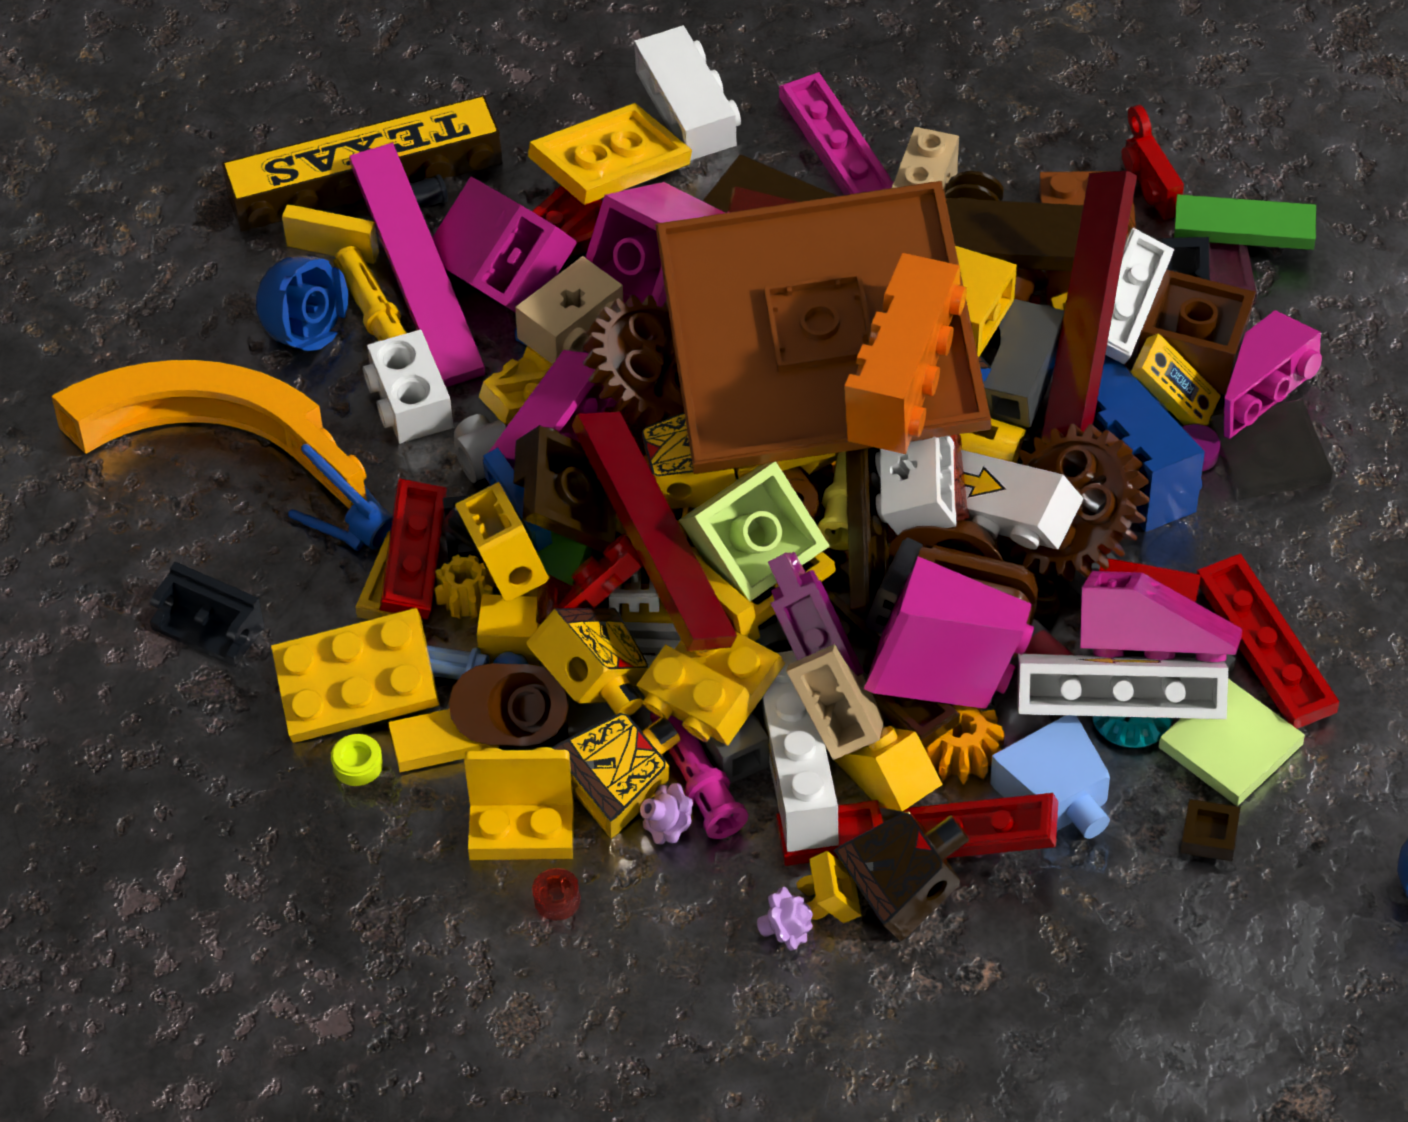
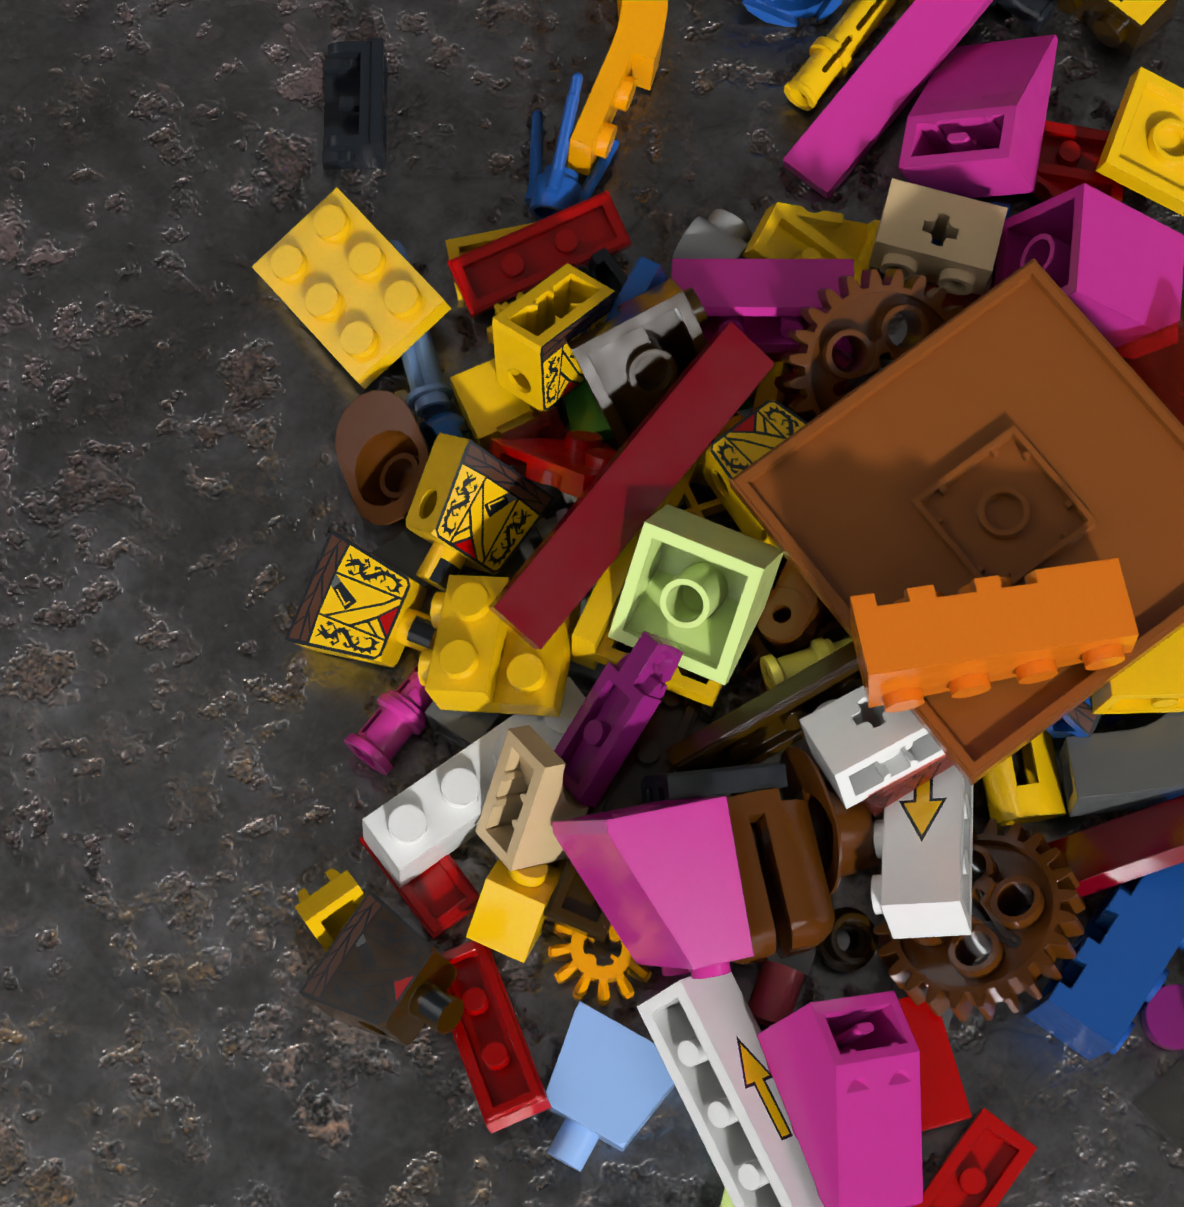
camera: 60 degrees right, 20 degrees up
neon yellow tile [331,734,383,786] -> none
white brick [363,329,454,444] -> none
yellow tile [388,709,499,773] -> none
yellow bracket [464,747,574,860] -> none
clear red bush [532,868,581,921] -> none
lavender plant [640,783,693,845] -> none
lavender plant [757,887,813,951] -> none

